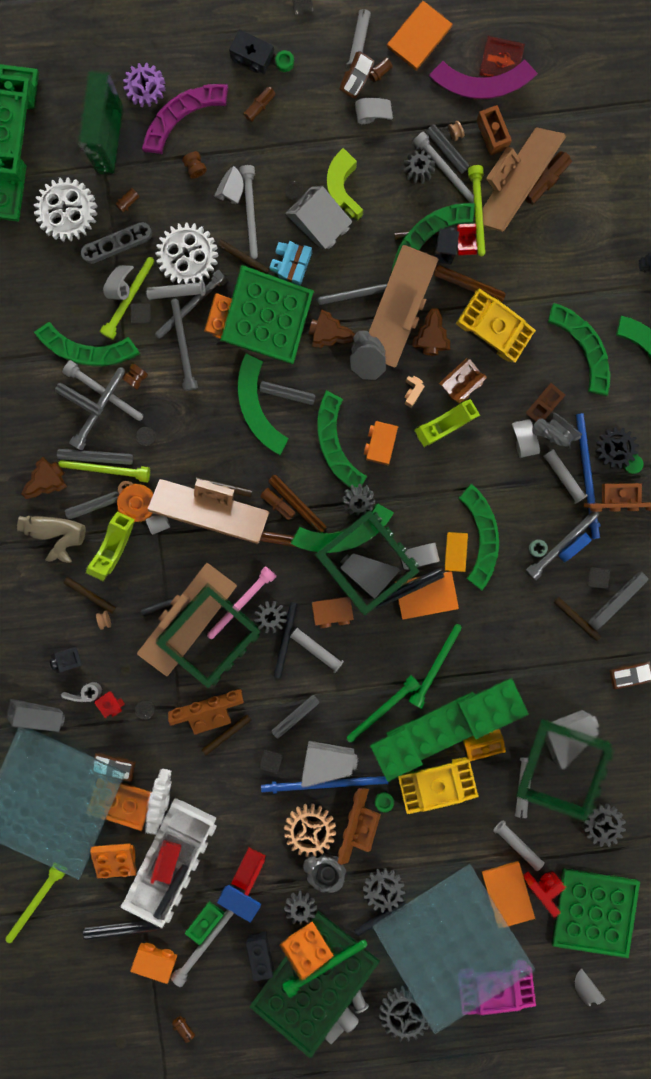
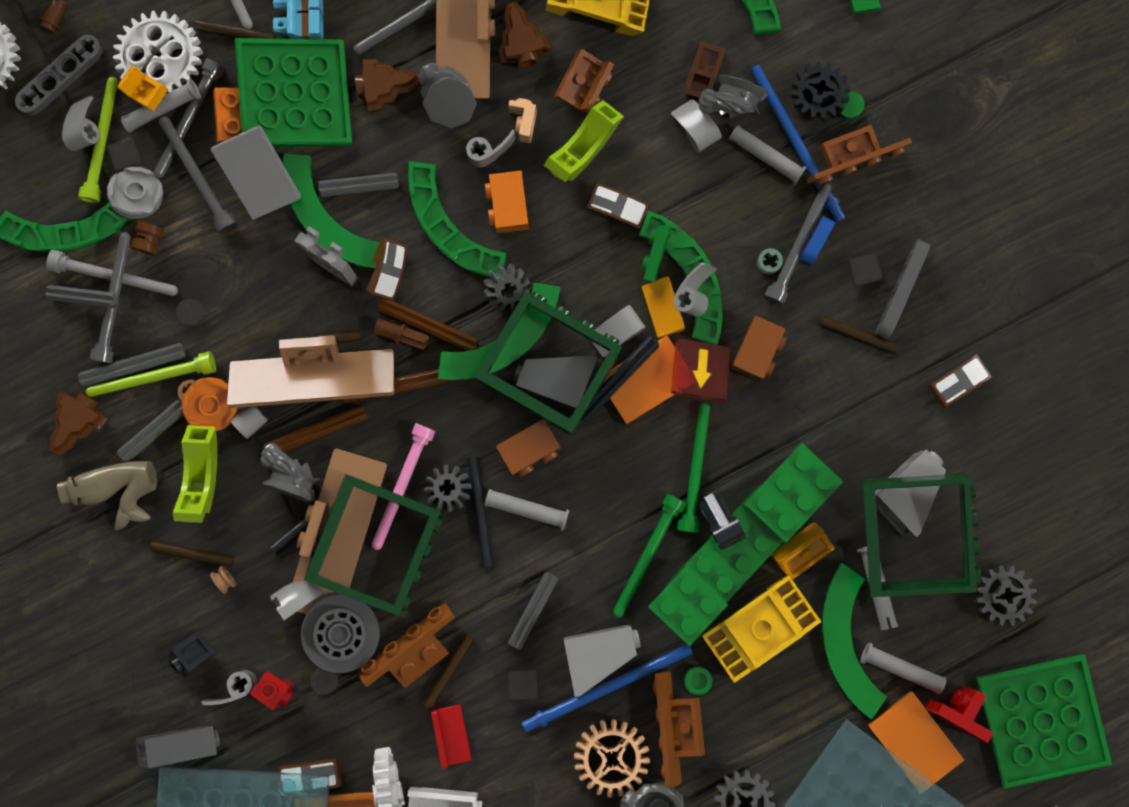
camera: 20 degrees left, 5 degrees down
none -> light grey tile [107,167,163,219]
none -> light orange bracket [117,66,169,112]
none -> light grey tile [211,125,301,220]
none -> dark grey piece [260,443,321,505]
none -> reddish brown axle [263,405,368,452]
none -> light grey brick [271,581,324,620]
none -> light grey tile [295,227,359,287]
none -> dark grey wheel [301,594,380,673]
none -> slope [366,237,407,301]
none -> red panel [431,704,472,769]
none -> light grey panel [466,129,516,168]
none -> slope [585,183,649,230]
none -> green plate [641,224,672,282]
none -> clear red tile [671,338,731,402]
none -> light grey panel [674,263,717,316]
none -> black piece [699,493,746,550]
none -> dark orange brick [730,315,787,382]
none -> green tile [821,563,887,720]

